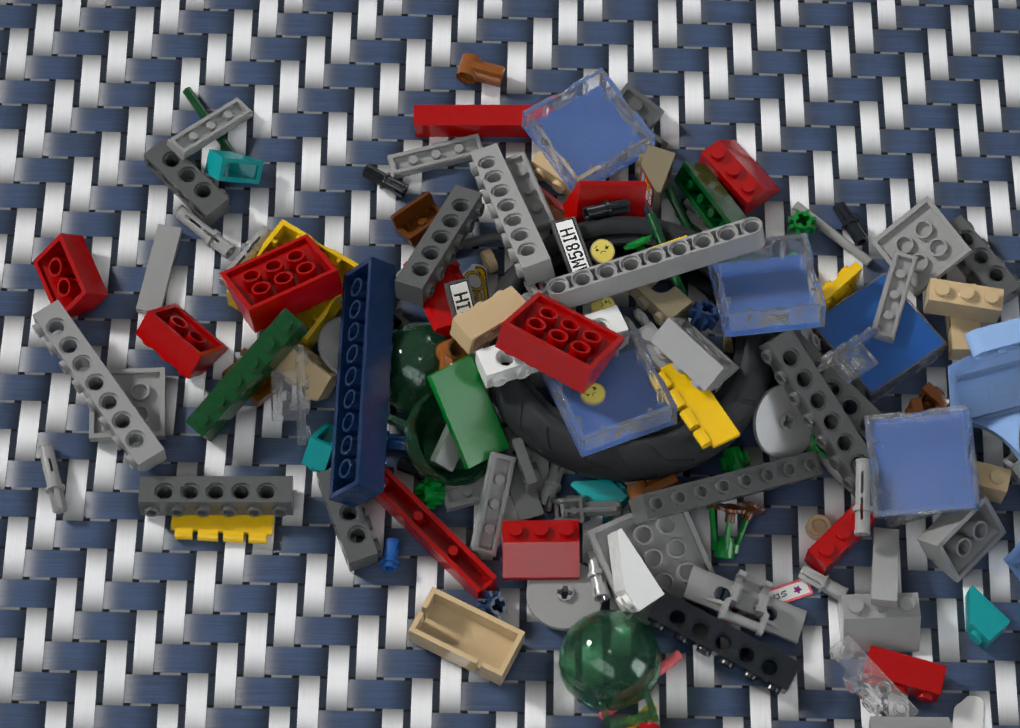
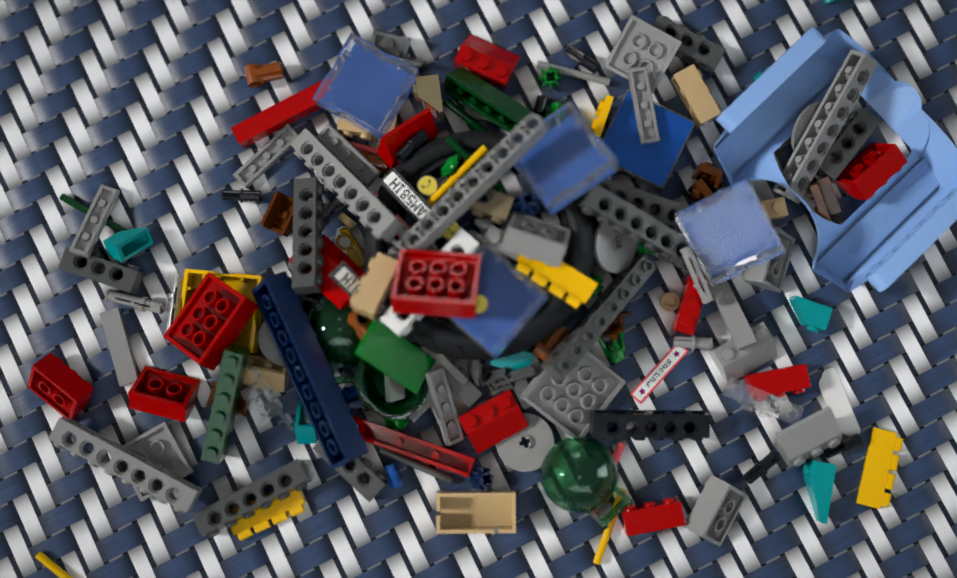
camera: 20 degrees left, 20 degrees up
light grey axle [38,442,67,514] -> none
light grey pin [585,550,610,602] -> none
white slope [607,528,664,614] -> none
light grey piece [682,566,807,644] -> none
clear bracket [817,325,883,384] -> none
tan brick [923,278,1004,324] -> none
none -> dark grey piece [380,448,453,484]

